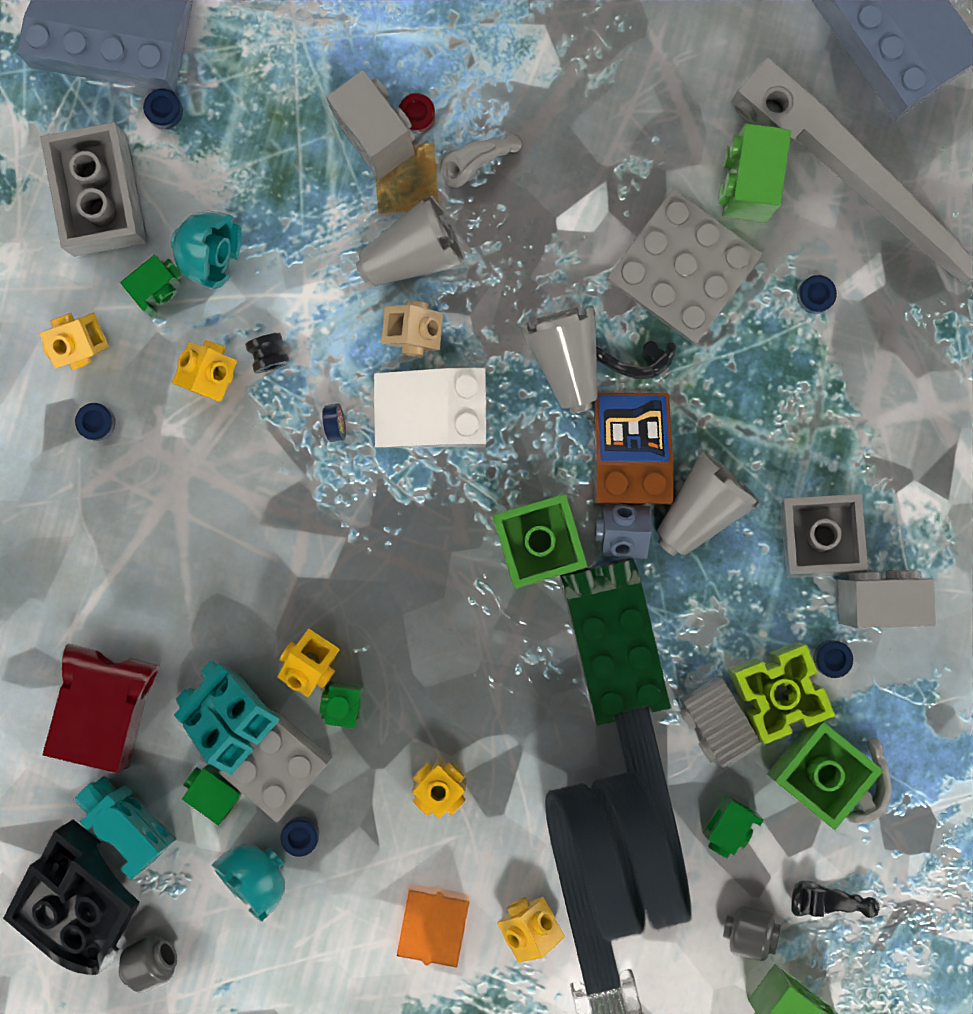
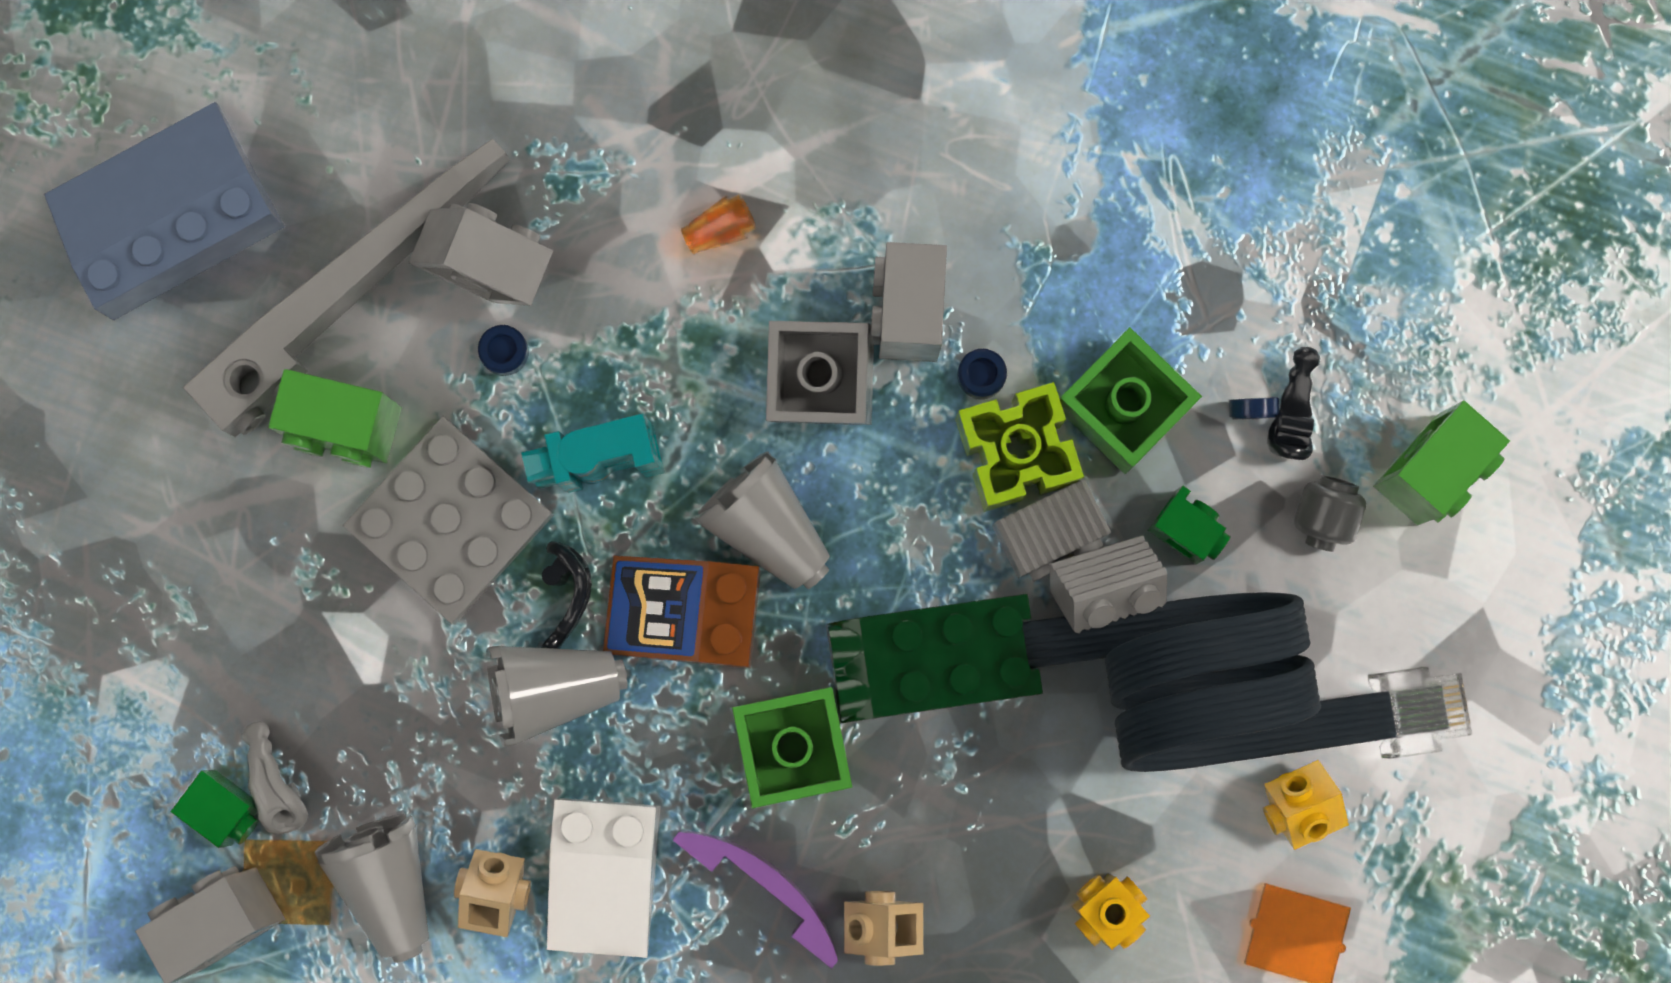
camera: 85 degrees left, 5 degrees down
dark red tile [399,93,435,134] -> none
sand blue brick [595,504,651,559] -> none
light grey piece [846,737,892,823] -> none
none -> green brick [170,770,259,848]
none -> light grey brick [409,203,554,306]
none -> teal hips [521,413,665,493]
none -> medium lavender slope [673,830,838,969]
none -> clear orange cone [681,194,757,254]
none -> tan brick [844,891,923,966]
none -> light grey brick [1050,535,1167,633]
none -> dark blue tile [1229,398,1279,420]

